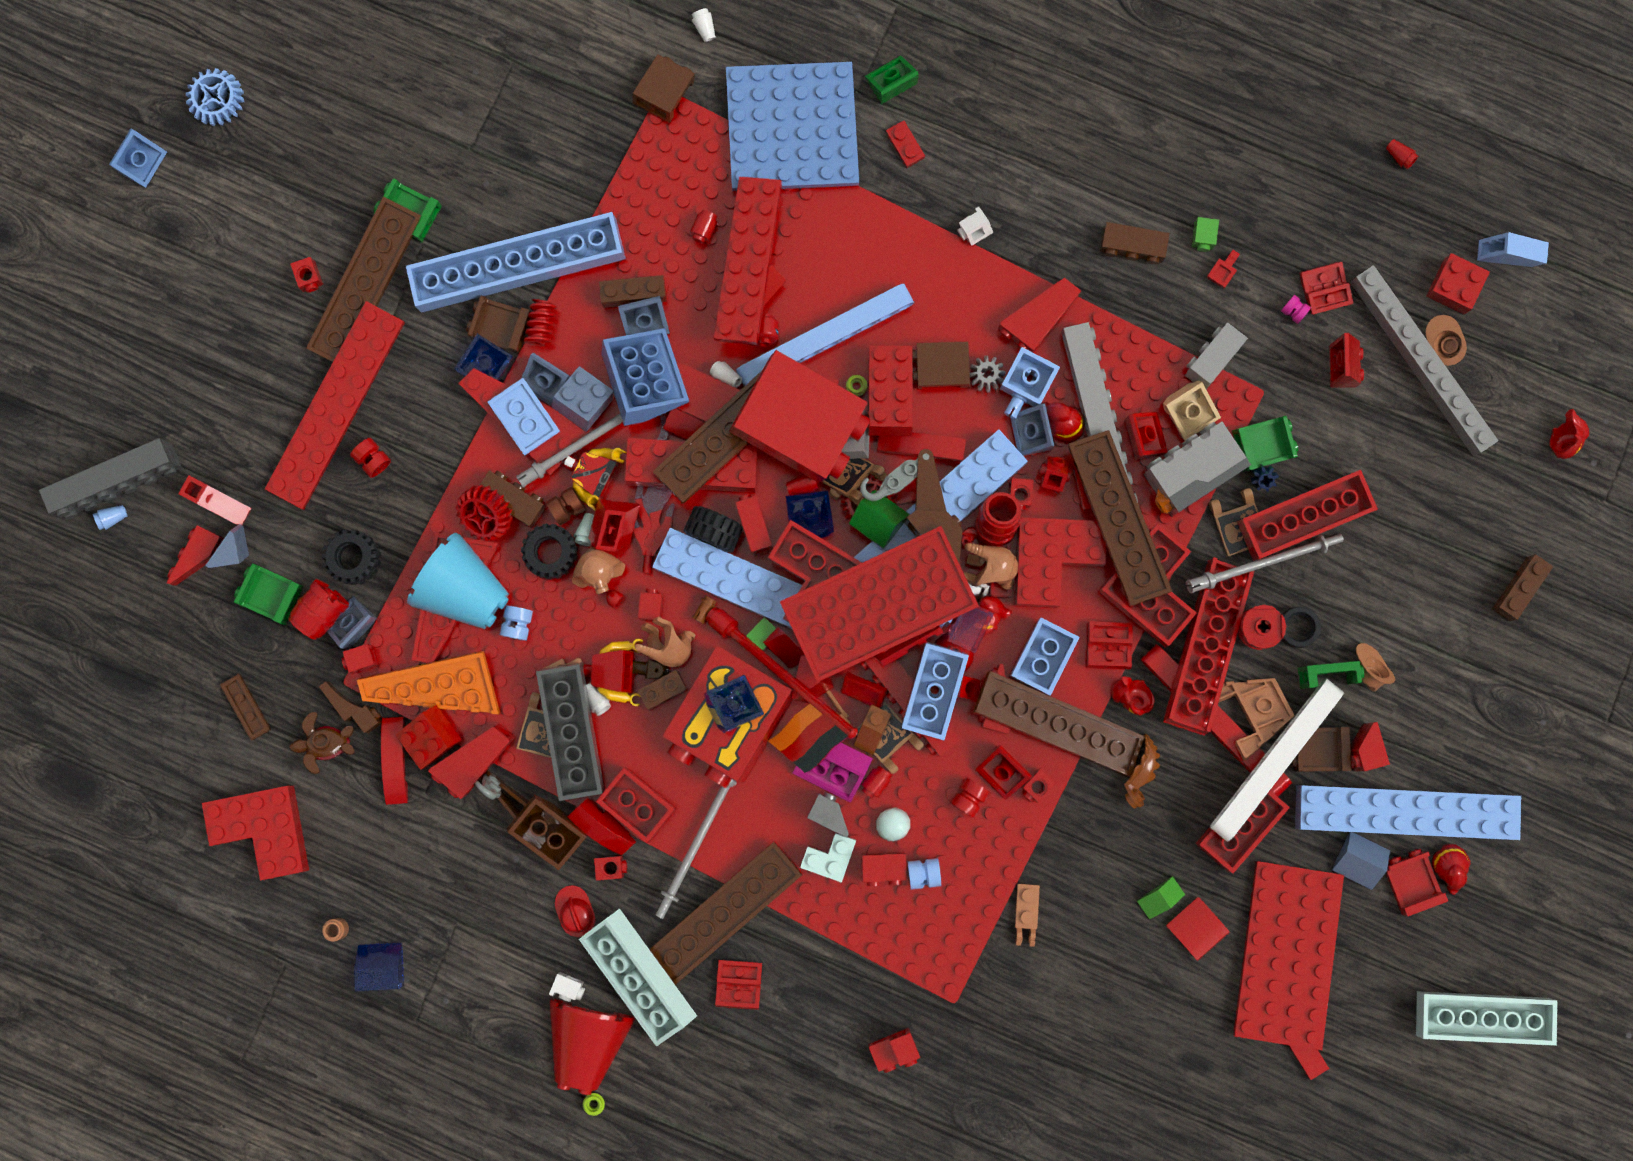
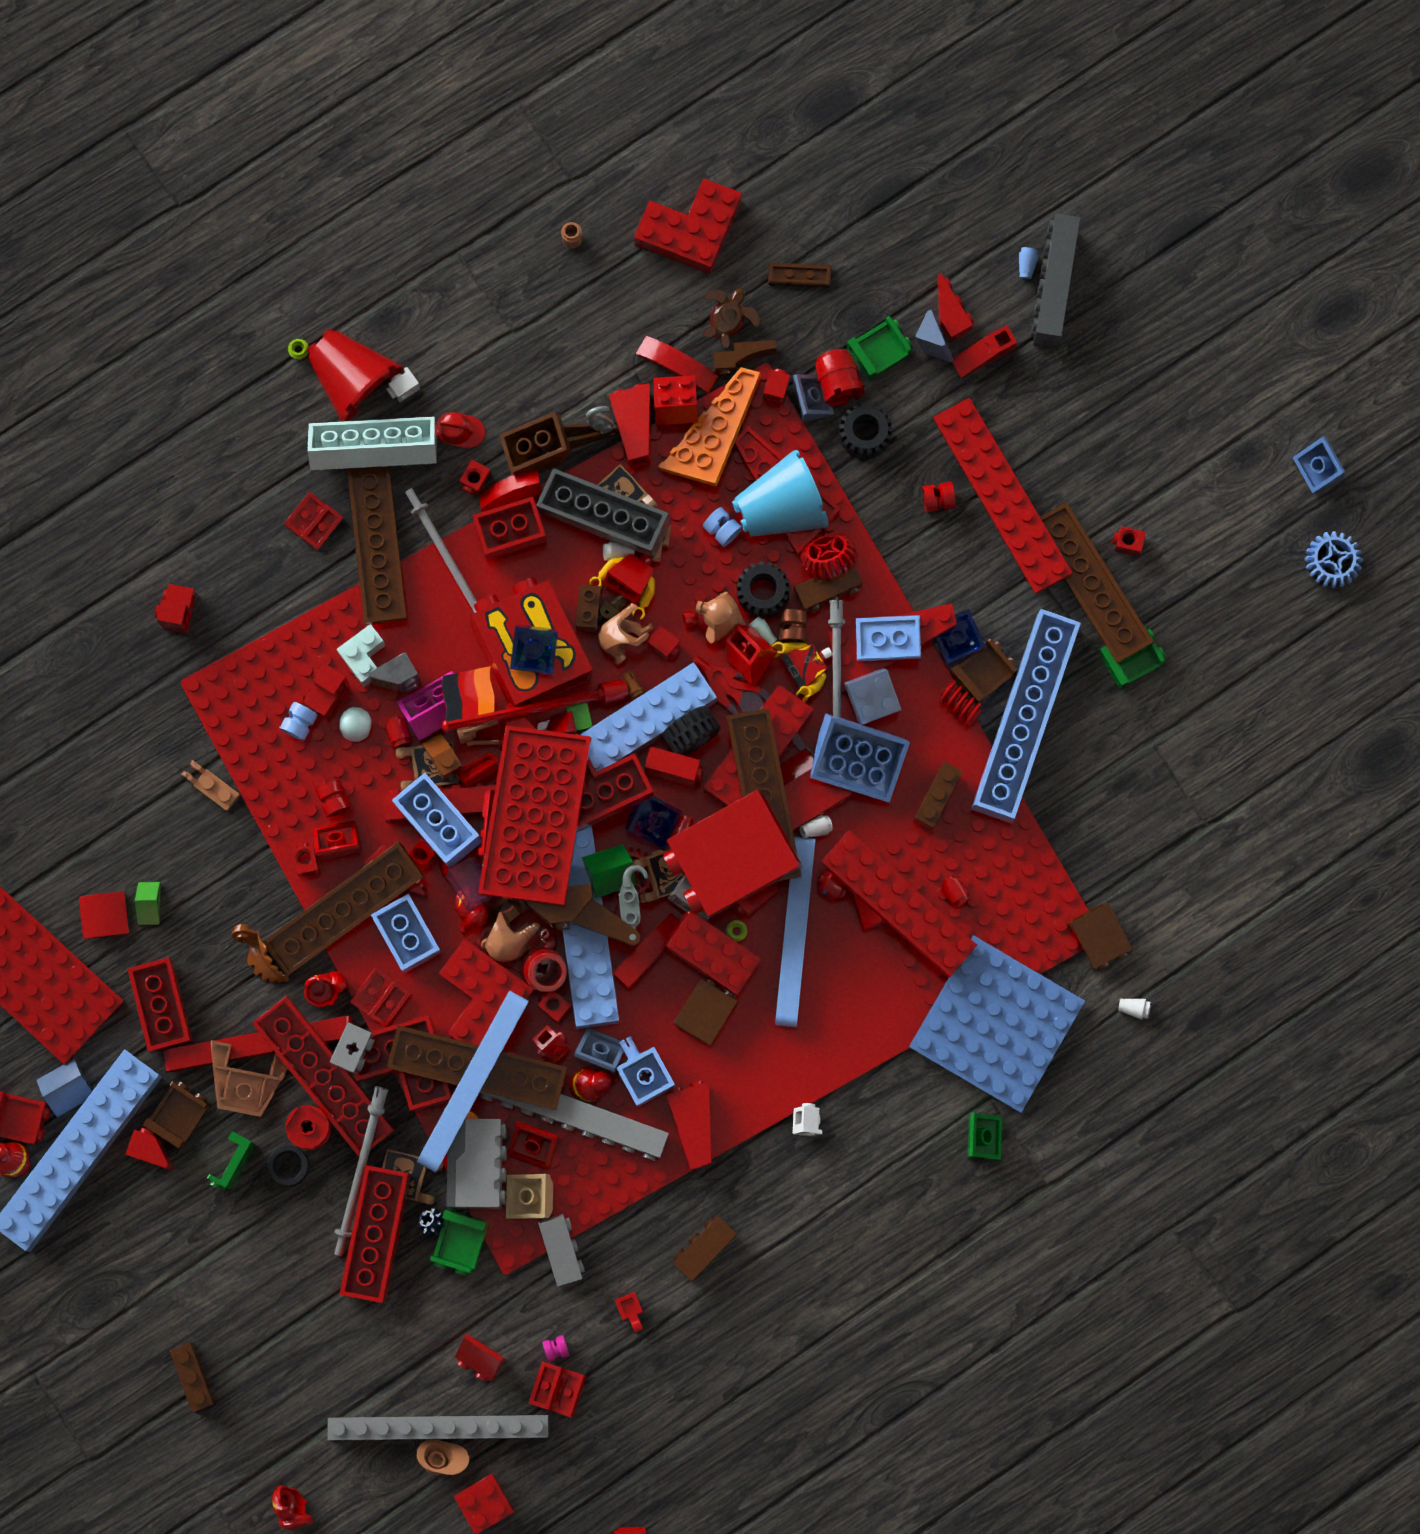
camera: 120 degrees right, 5 degrees down
clear blue slope [354,943,404,991] -> none
sand blue slope [521,353,570,406] -> none
sand blue slope [618,296,670,335] -> none
red plate [886,120,925,168] -> none
light grey gear [970,356,1006,393] -> none
bright green brick [1192,217,1219,252] -> none
white beam [1210,678,1344,842] -> none
nougat piece [1356,643,1395,692] -> none
none -> light grey brick [330,1022,375,1074]
none -> light blue beam [417,991,529,1172]

